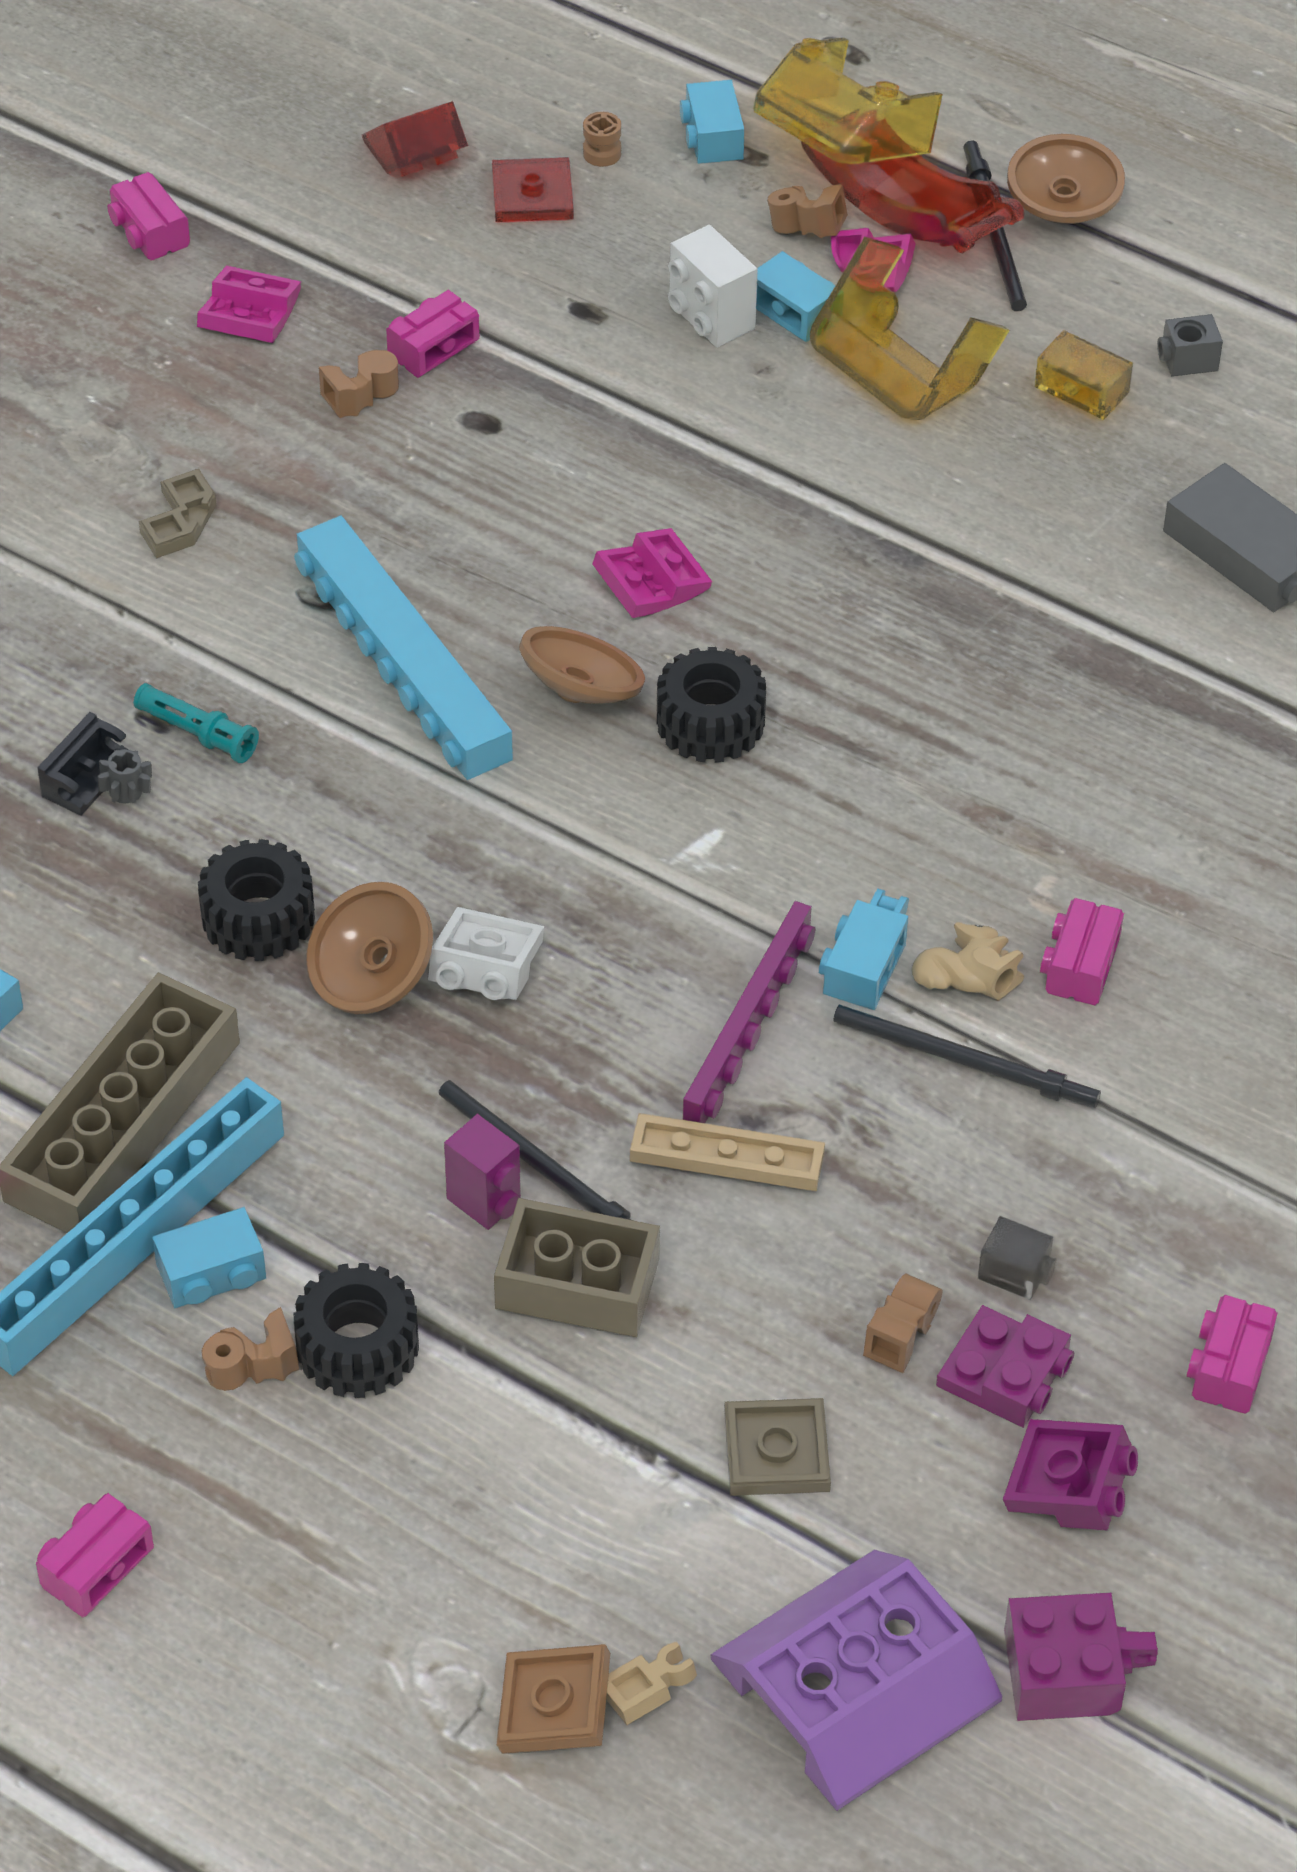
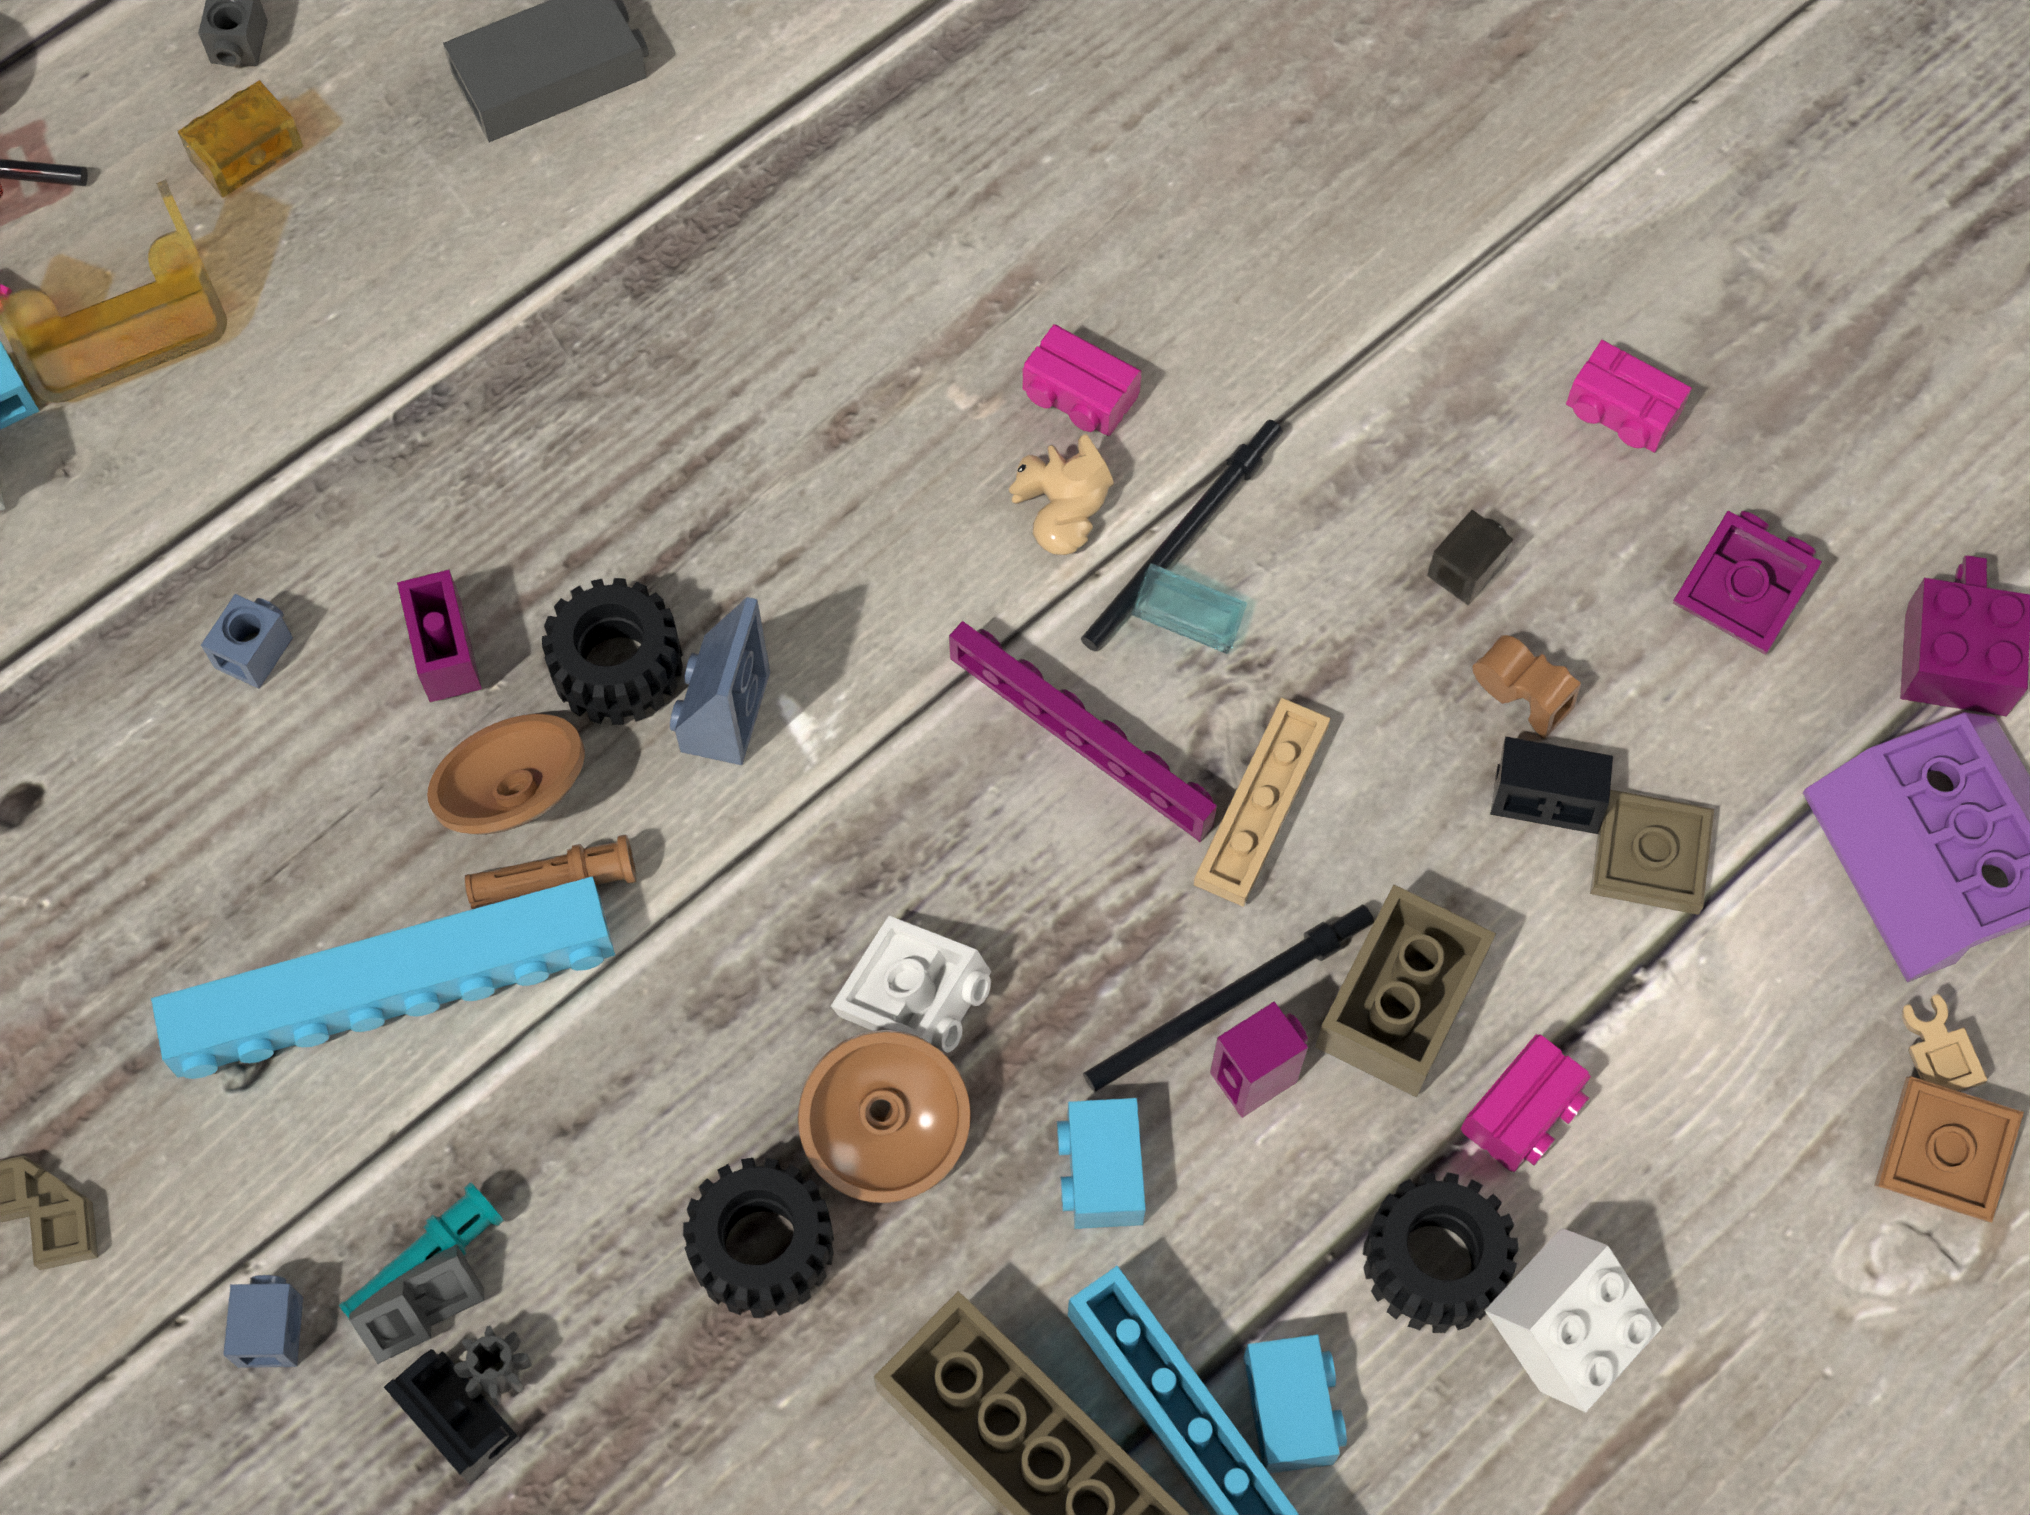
camera: 75 degrees left, 15 degrees up
medium nougat leg [201,1307,299,1391] -> none
dark pink slope [592,528,712,618] -> none
medium azure brick [819,888,909,1011] -> none
magenta plate [936,1305,1075,1428] -> none
none -> sand blue brick [201,594,293,689]
none -> sand blue brick [223,1275,303,1368]
none -> dark grey slope [349,1244,484,1364]
none -> magenta brick [397,569,482,702]
none -> medium nougat pin [465,834,637,909]
none -> sand blue slope [670,597,770,765]
none -> medium azure brick [1057,1098,1146,1229]
none -> clear light blue tile [1131,563,1247,654]
none -> dark pink brick [1461,1034,1591,1173]
none -> white brick [1485,1228,1662,1413]
none -> black hinge [1490,736,1613,834]

